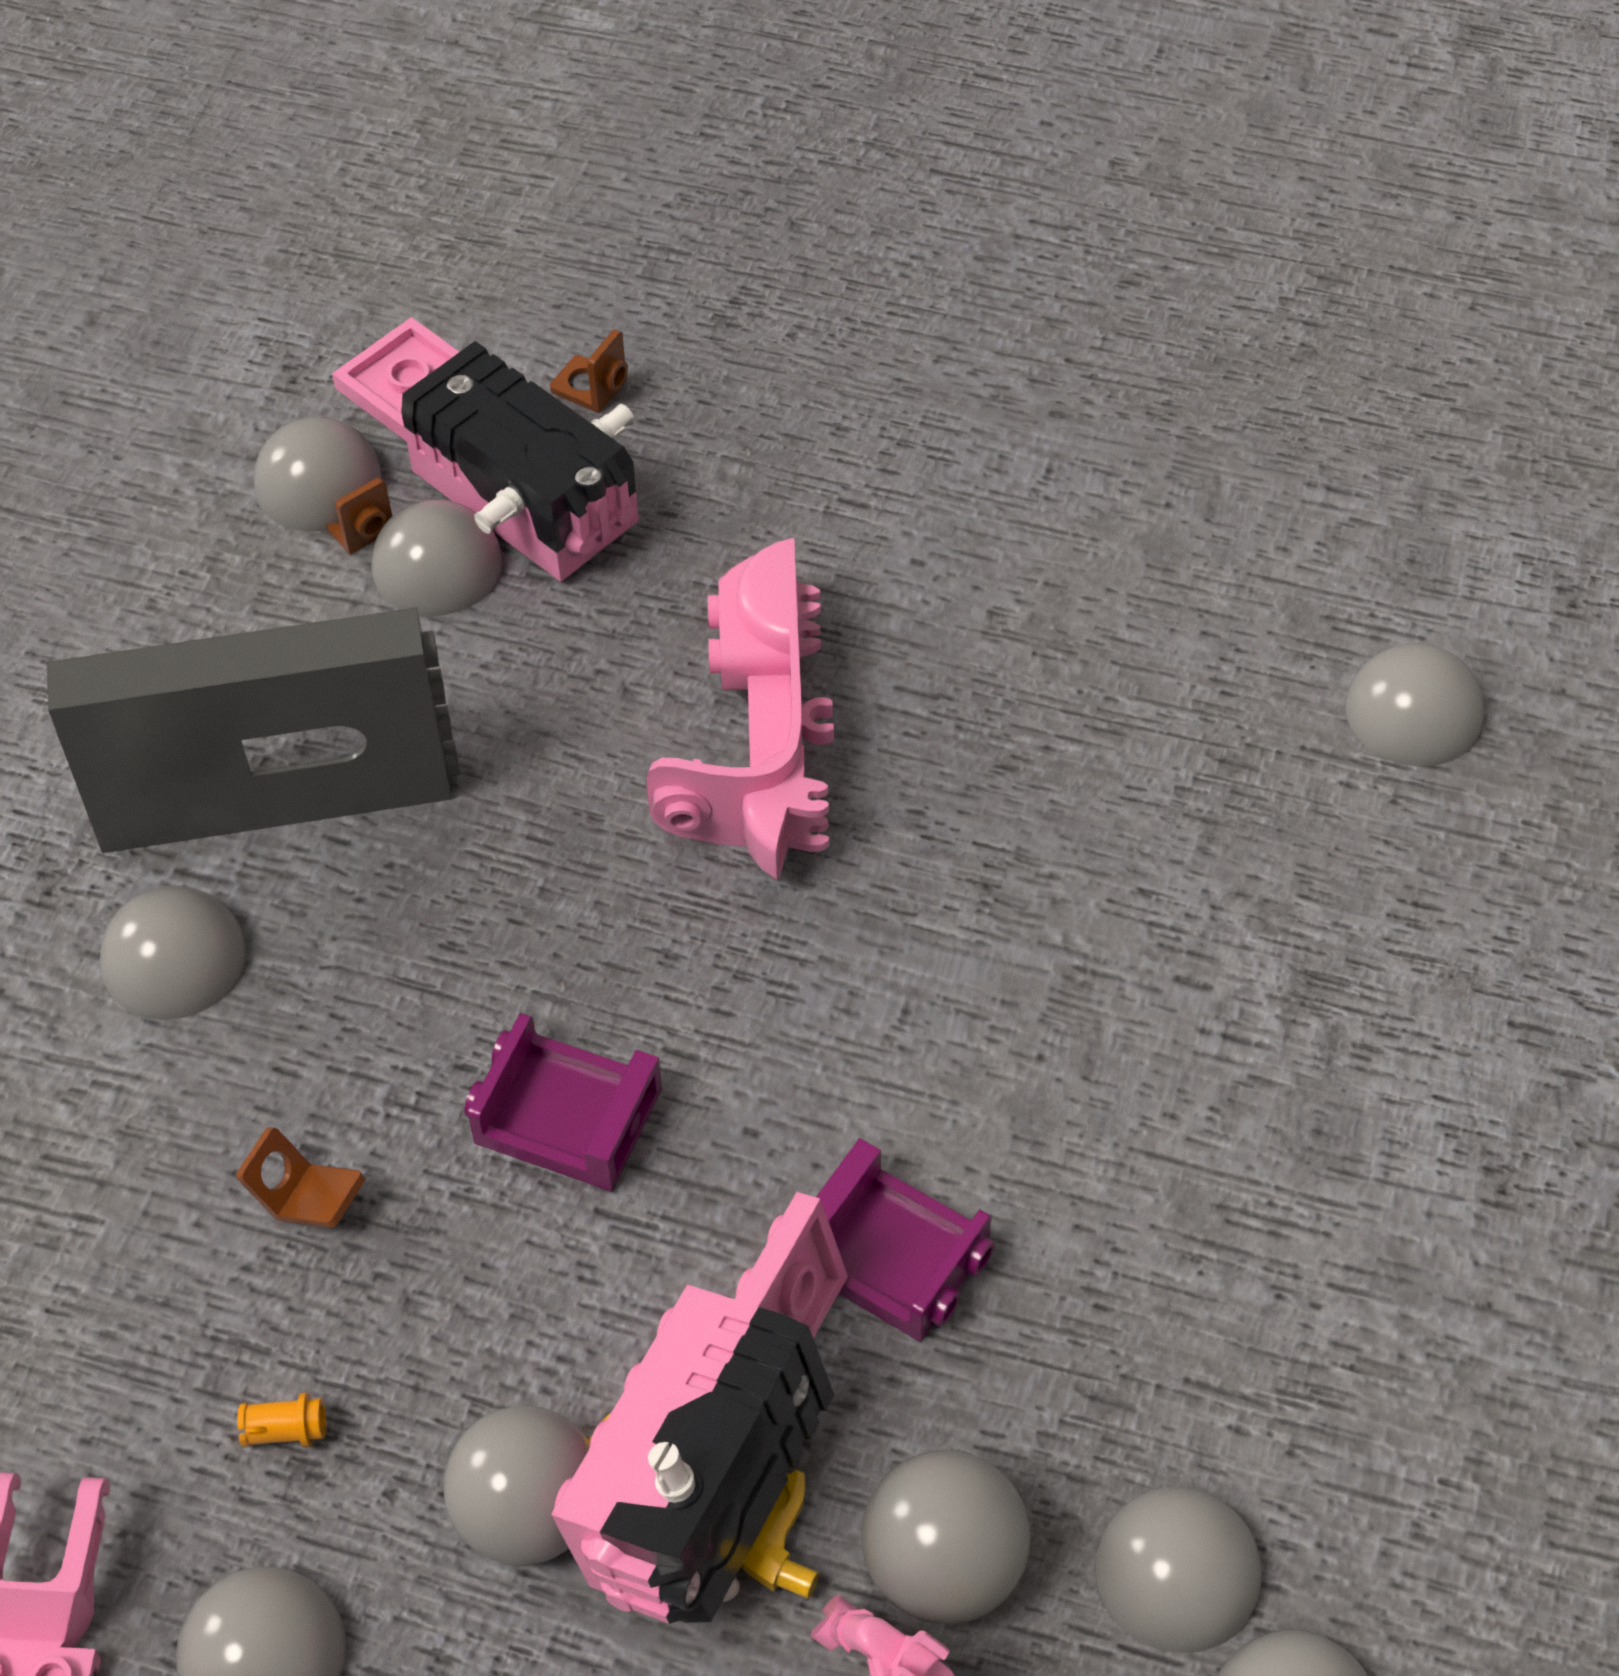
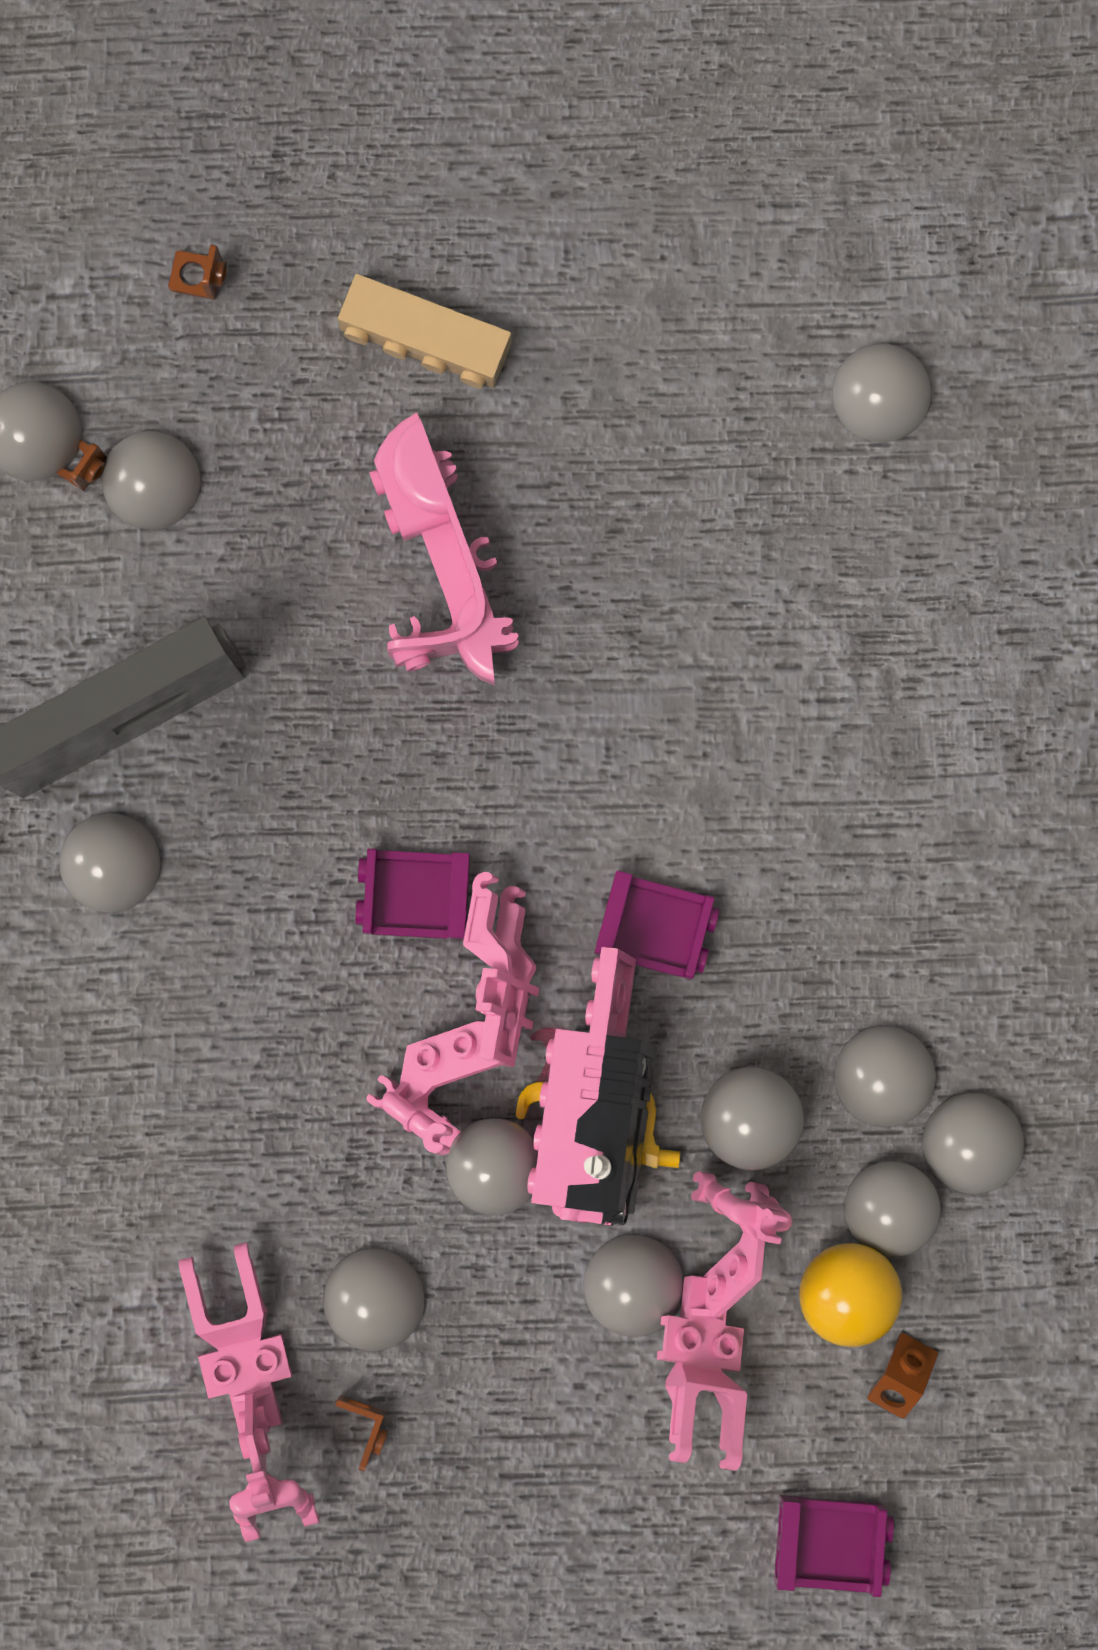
camera: 20 degrees left, 30 degrees up
dark orange bracket [236,1127,366,1228] -> none
light orange pin [237,1392,327,1447] -> none
piece [332,317,639,582] -> none
none -> tan brick [337,274,512,389]
none -> bright pink piece [366,872,539,1155]

